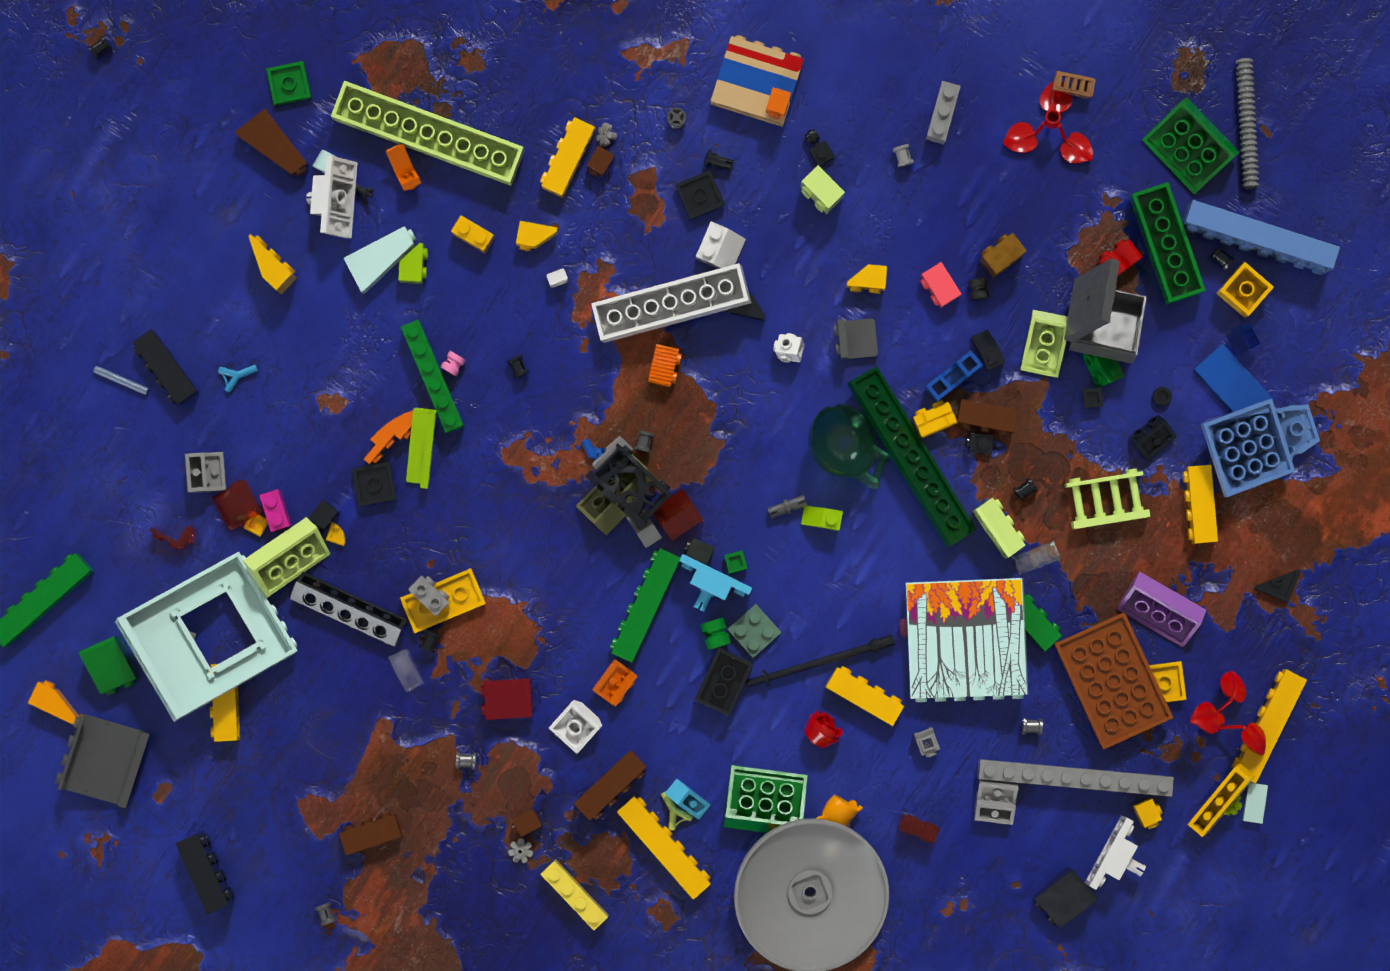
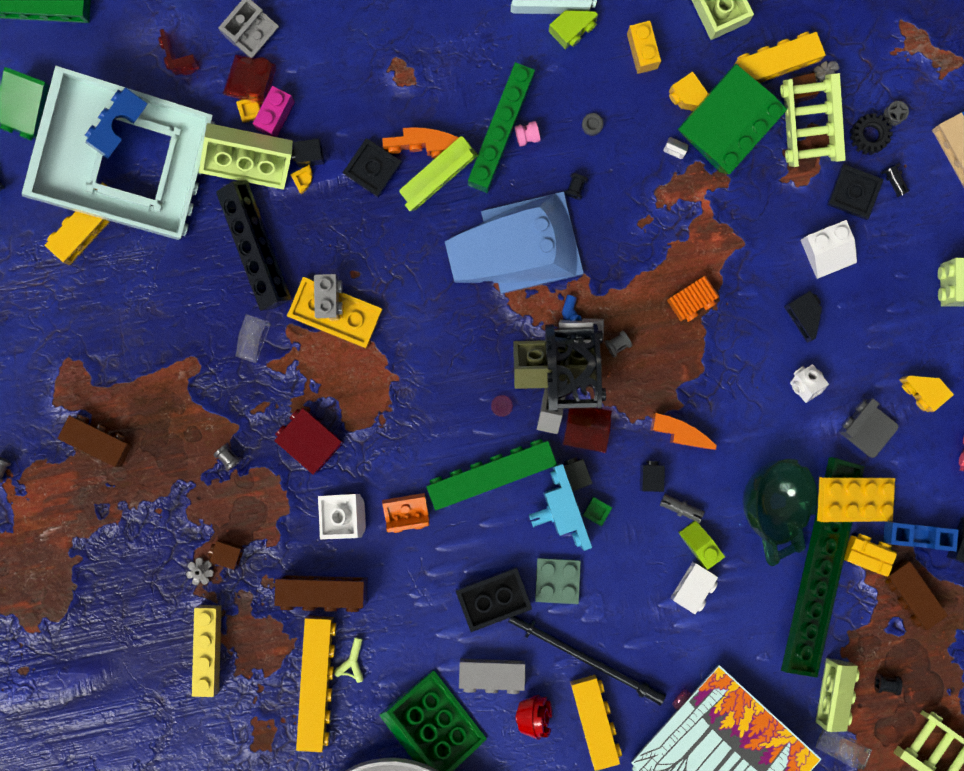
camera: 45 degrees right, 0 degrees up
black bush [419,629,442,653] -> none
white brick [591,263,751,343] -> none
medium azure slope [665,778,711,820] -> none
green wheel [700,617,731,650] -> none
black bracket [965,433,993,455] -> none
none -> blue arch [85,87,148,159]
none -> medium blue wedge [445,192,584,294]
none -> light grey brick [459,659,525,694]
none -> clear pink tile [491,395,513,417]
none -> dark grey tile [582,113,603,136]
none -> black brick [640,461,665,492]
none -> orange slope [650,413,717,450]
none -> white brick [670,562,718,614]
none -> green slope [677,64,787,175]
none -> yellowish green fence [780,73,846,167]
none -> yellow plate [817,477,895,522]
none -> black tyre [850,113,893,155]

